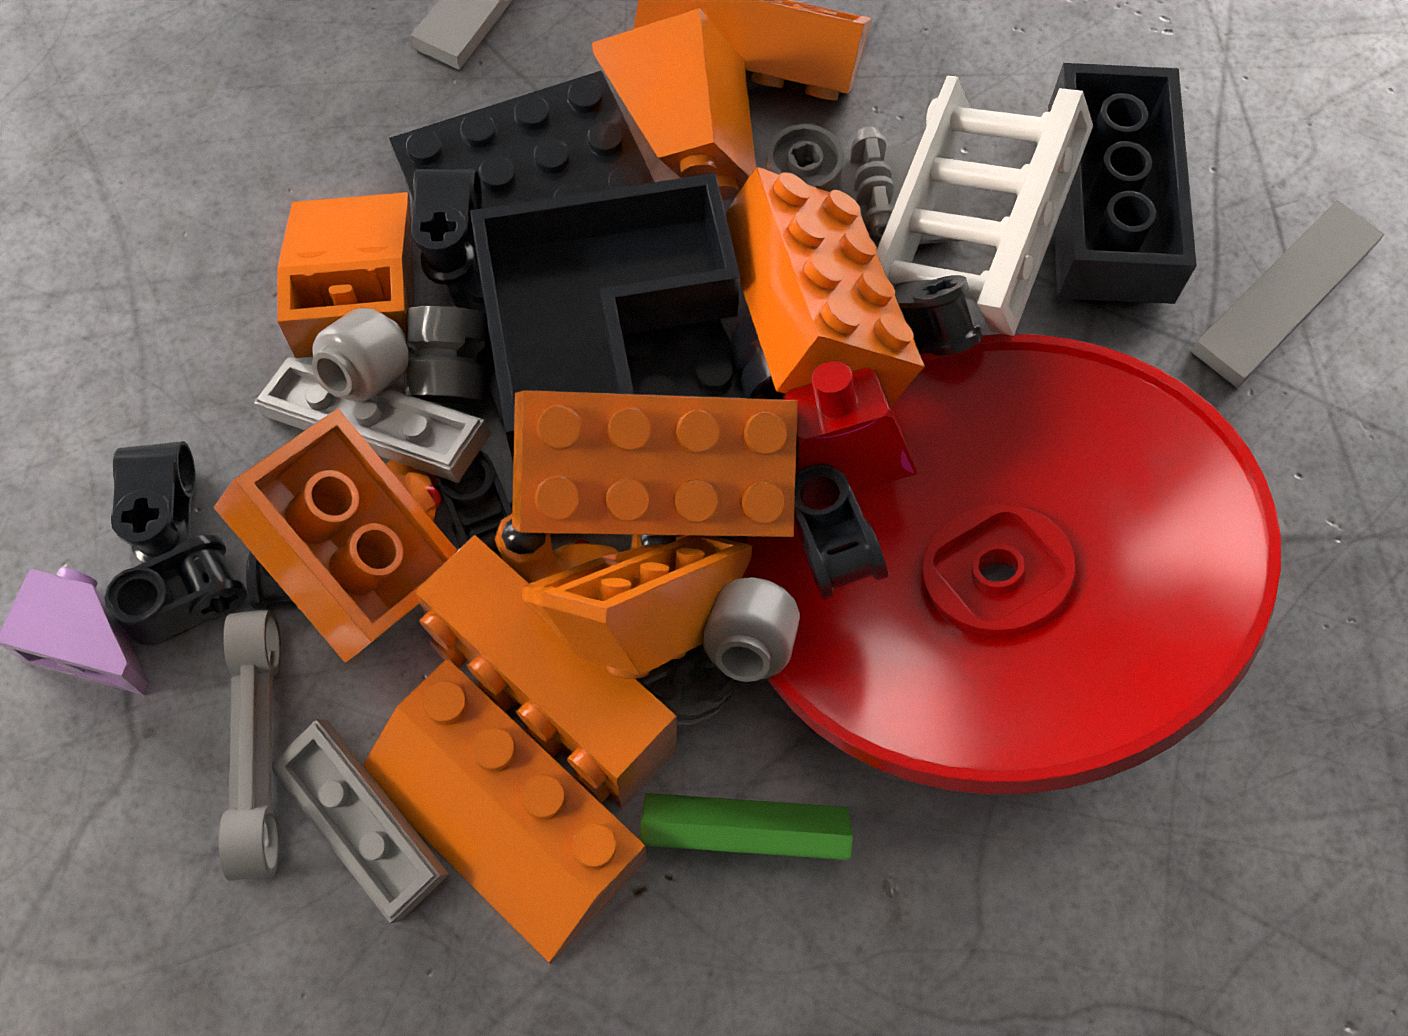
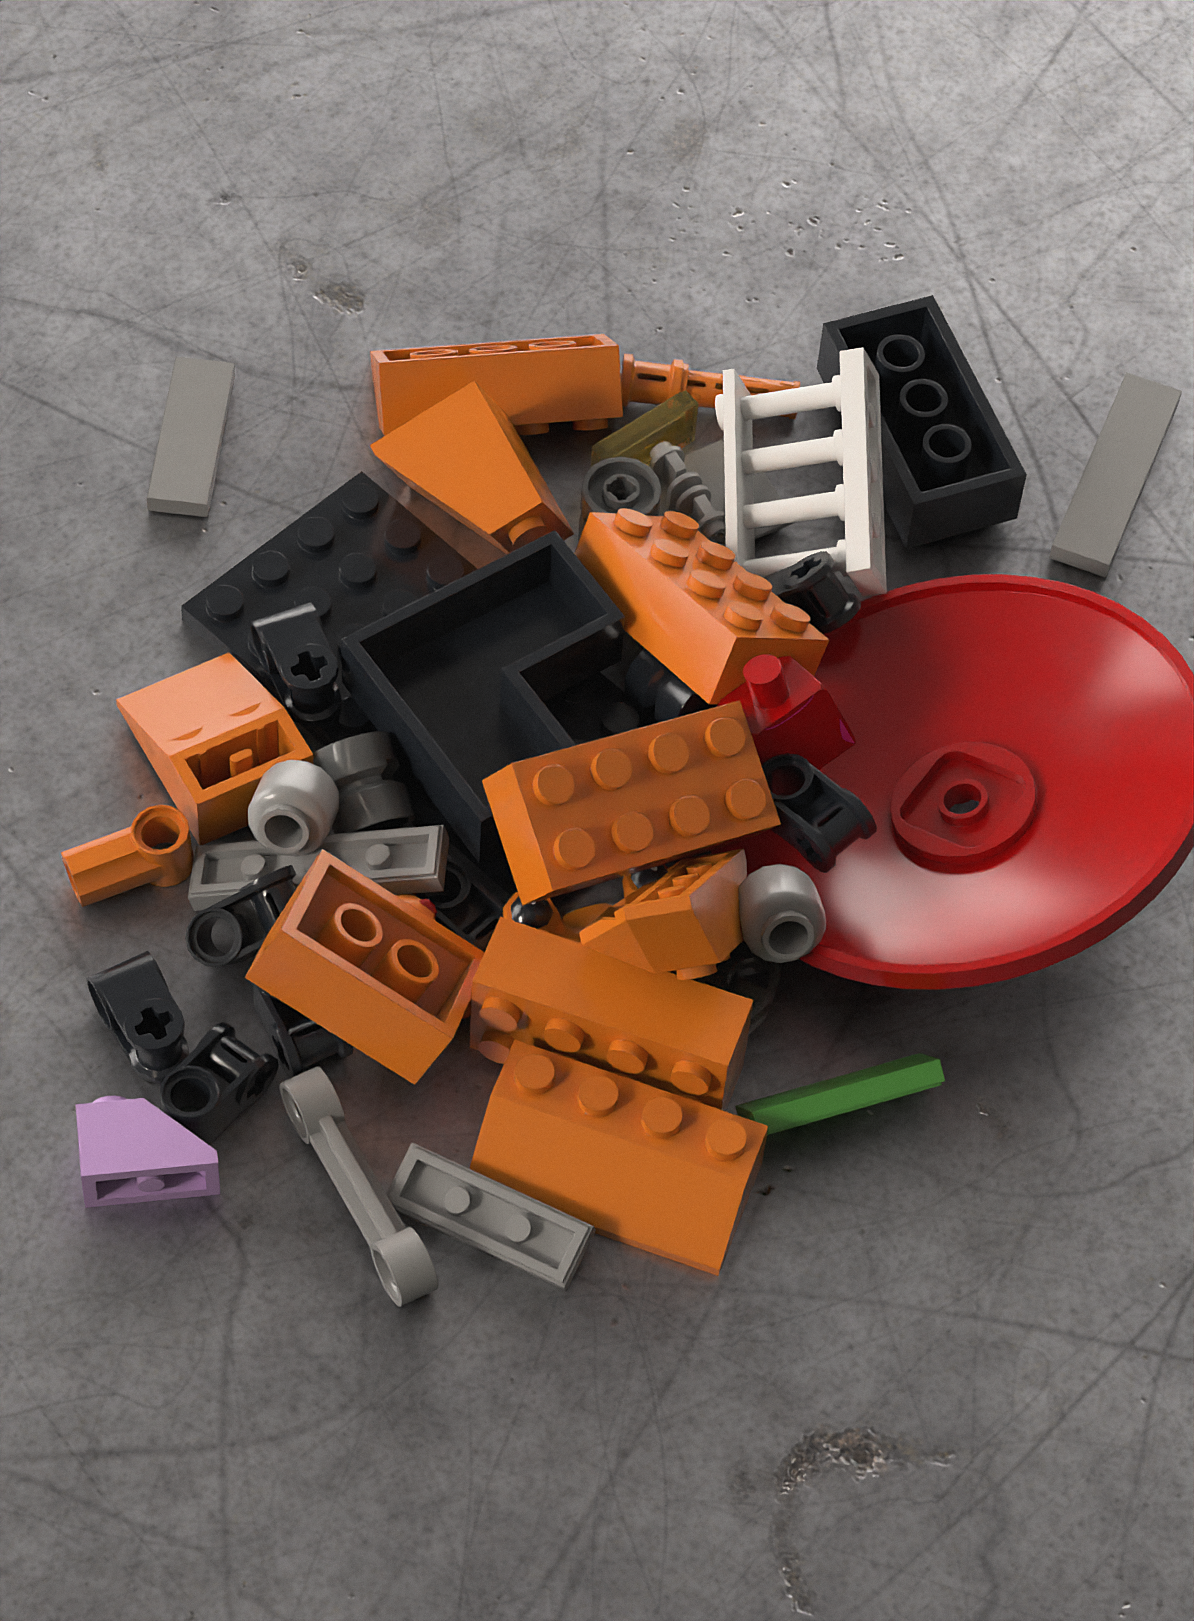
camera: 25 degrees left, 10 degrees down
none -> orange piece [61,805,194,907]
none -> black piece [185,865,297,967]
none -> clear yellow tile [591,390,699,467]
none -> orange pin [621,353,800,420]

